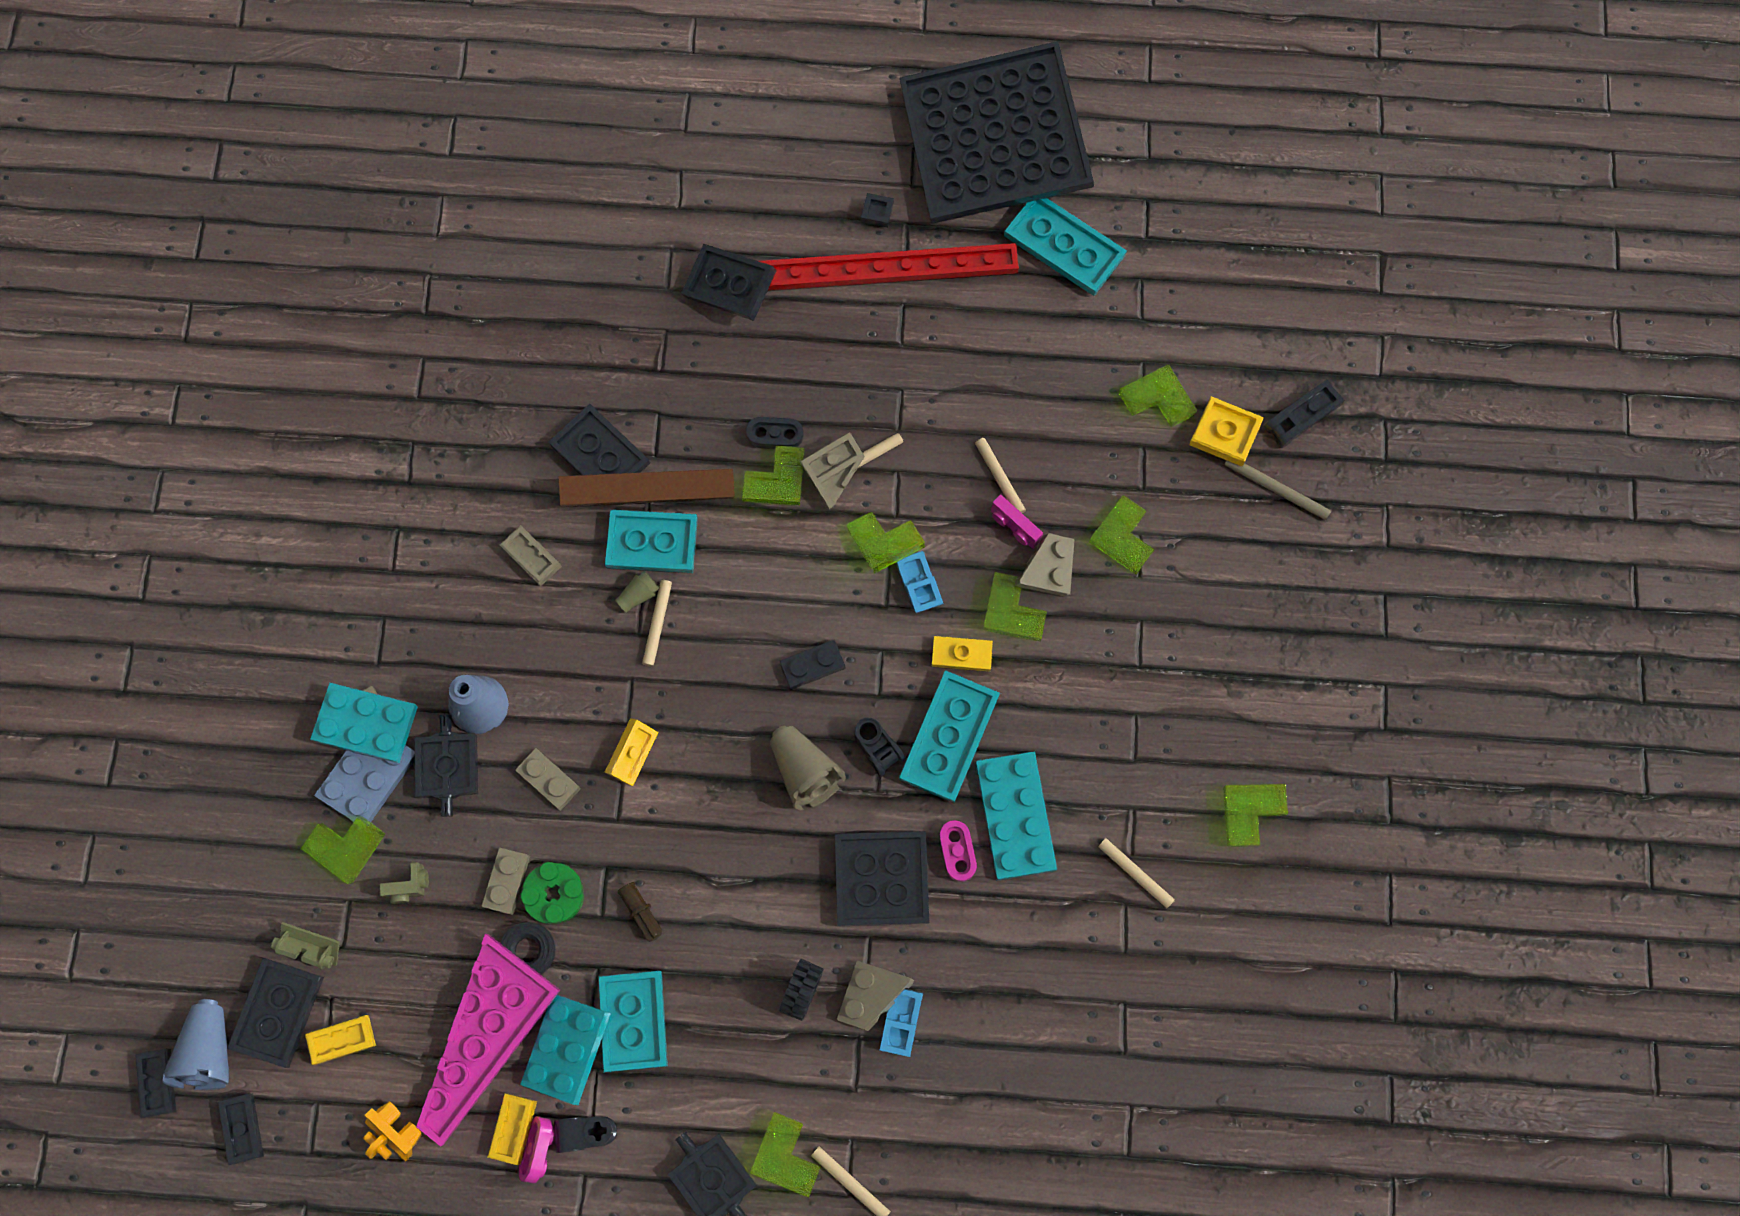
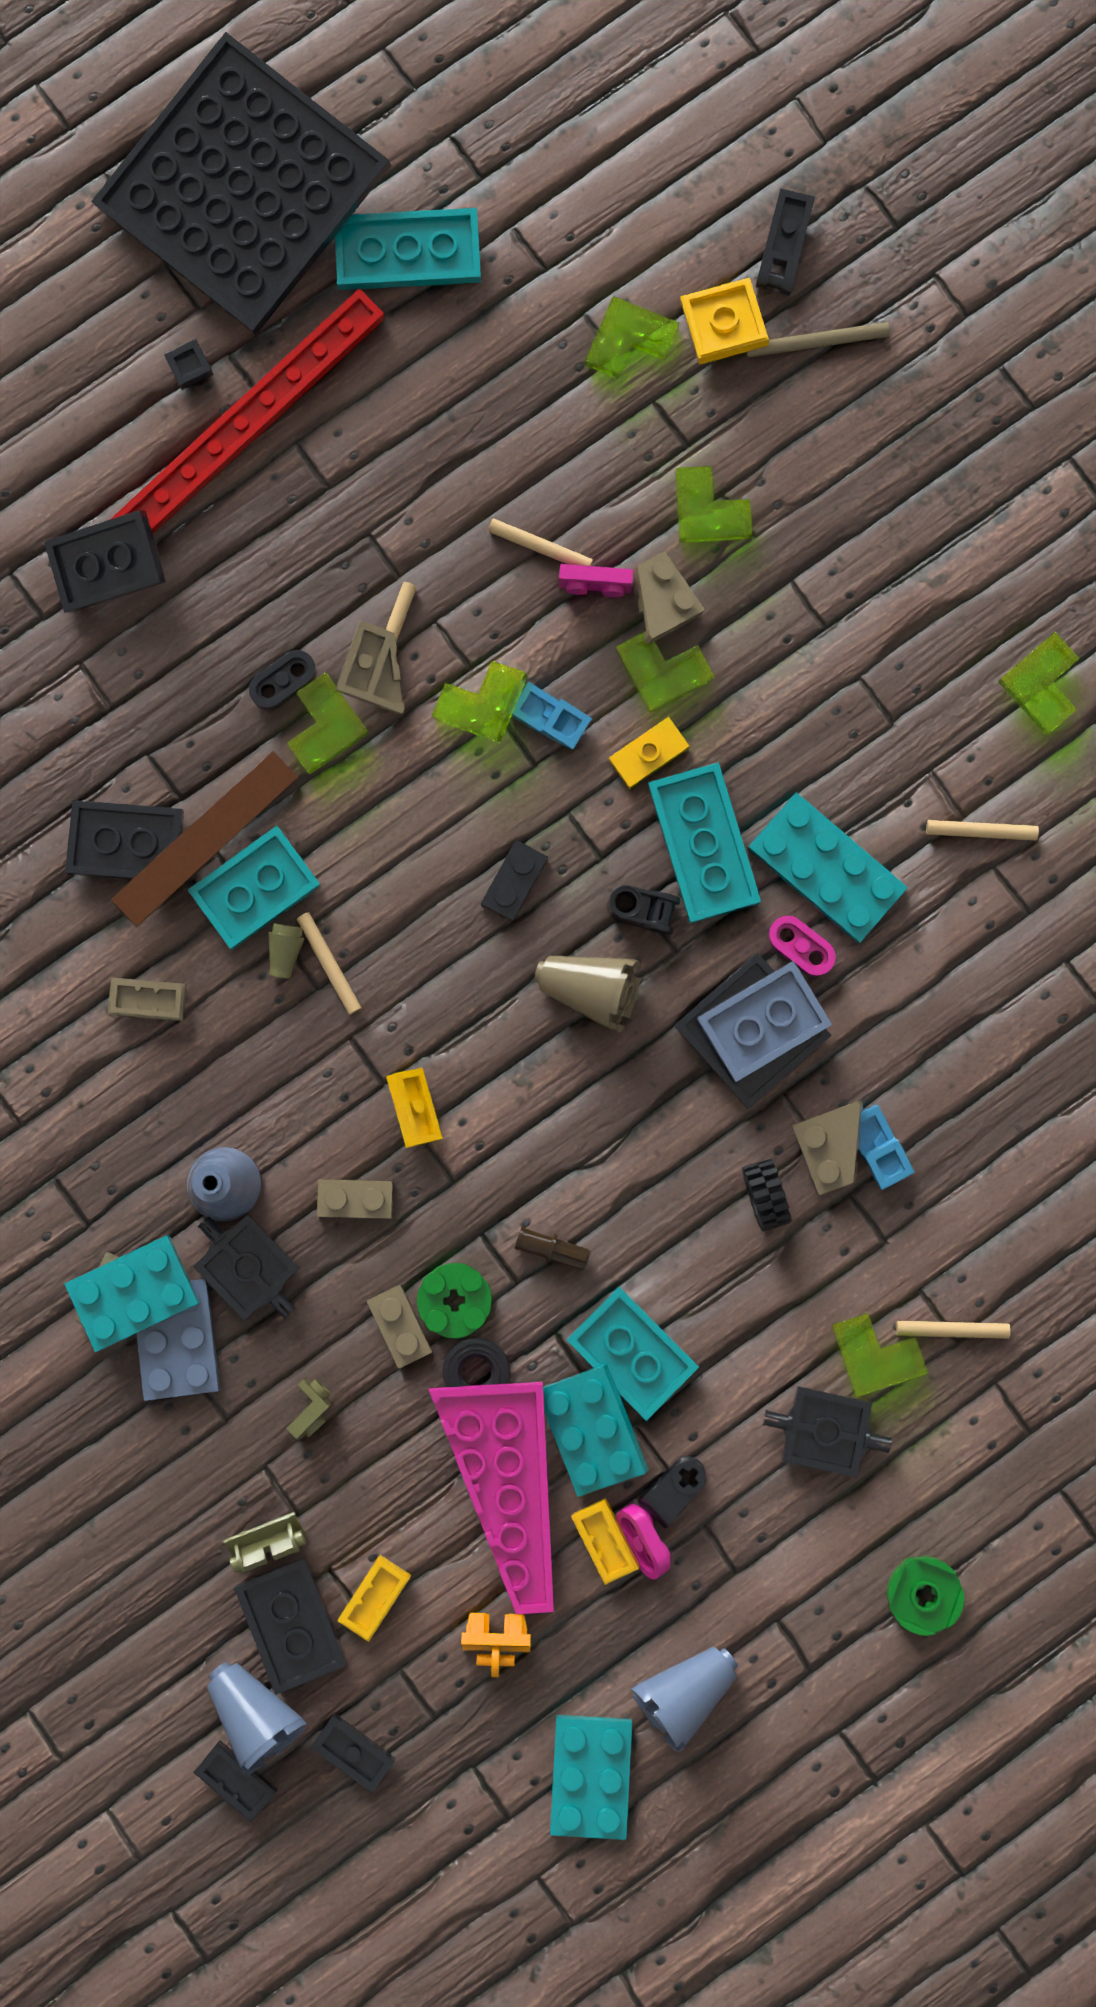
camera: 35 degrees left, 10 degrees up
clear neon green plate [301,816,385,885] -> none
none -> sand blue plate [697,961,832,1083]

